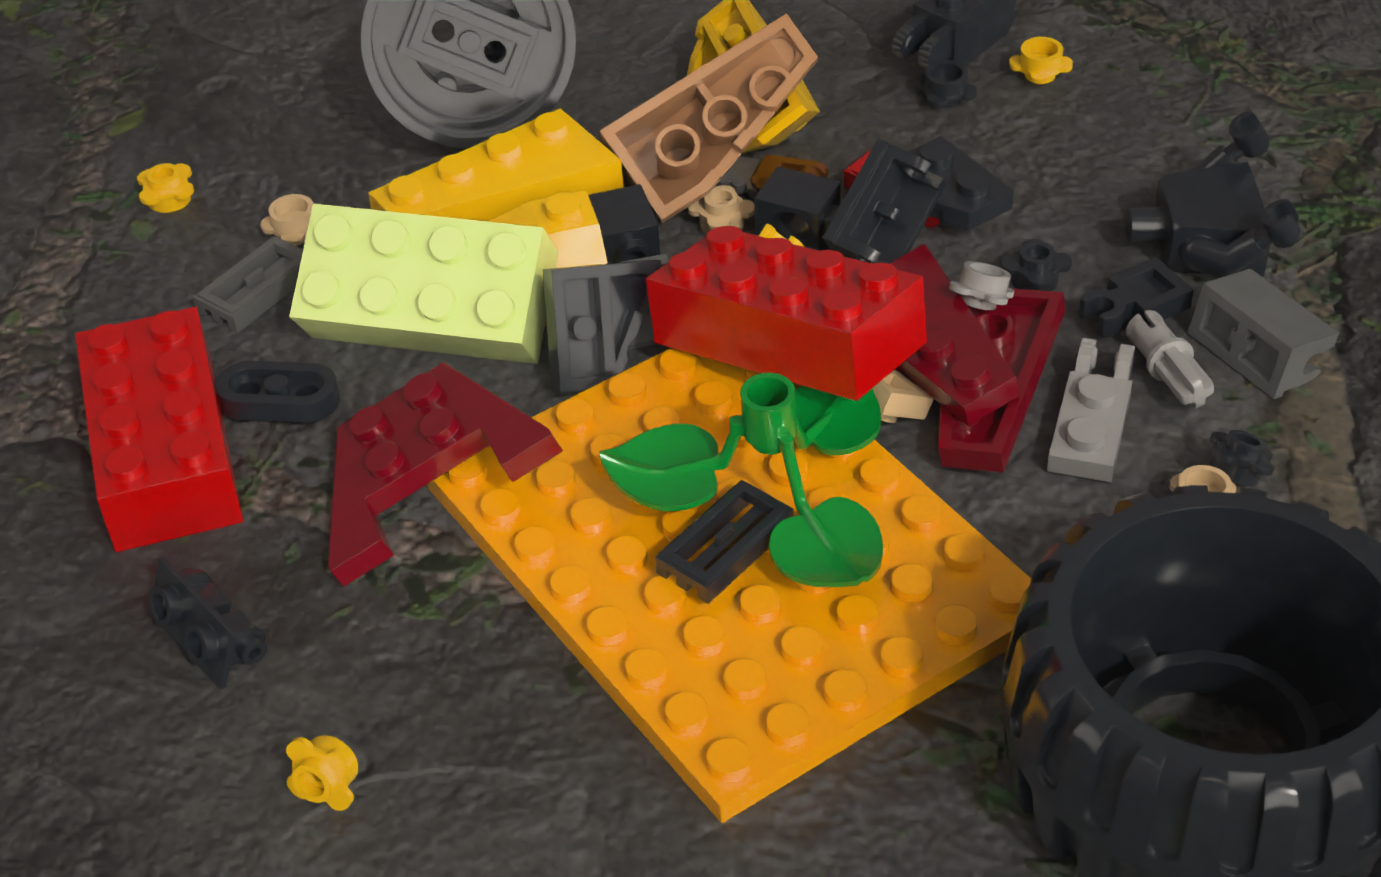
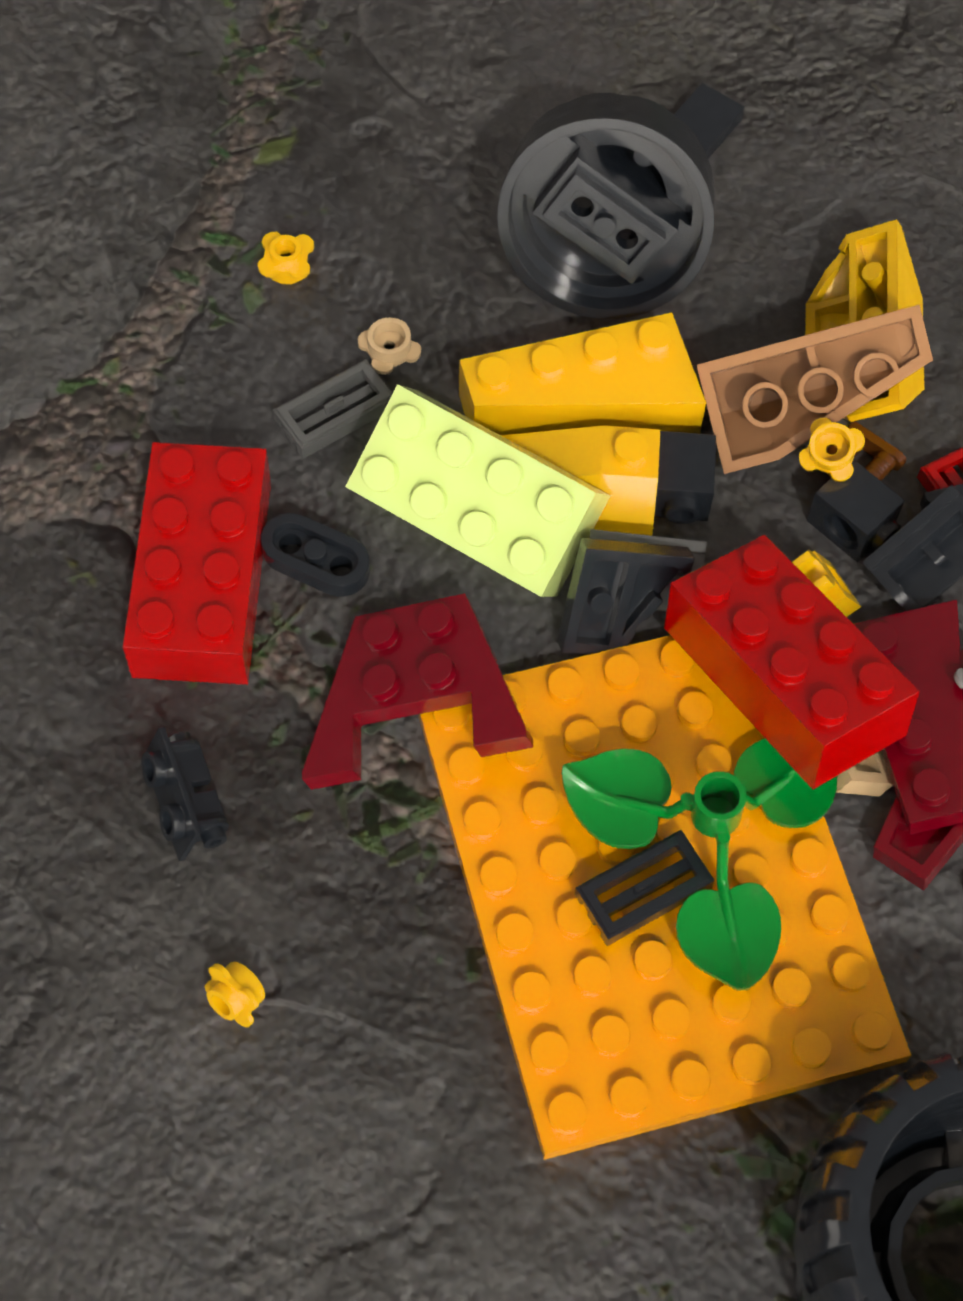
camera: 15 degrees right, 20 degrees up
tan plate [688,185,755,234] -> none
none -> yellow plate [799,418,865,482]

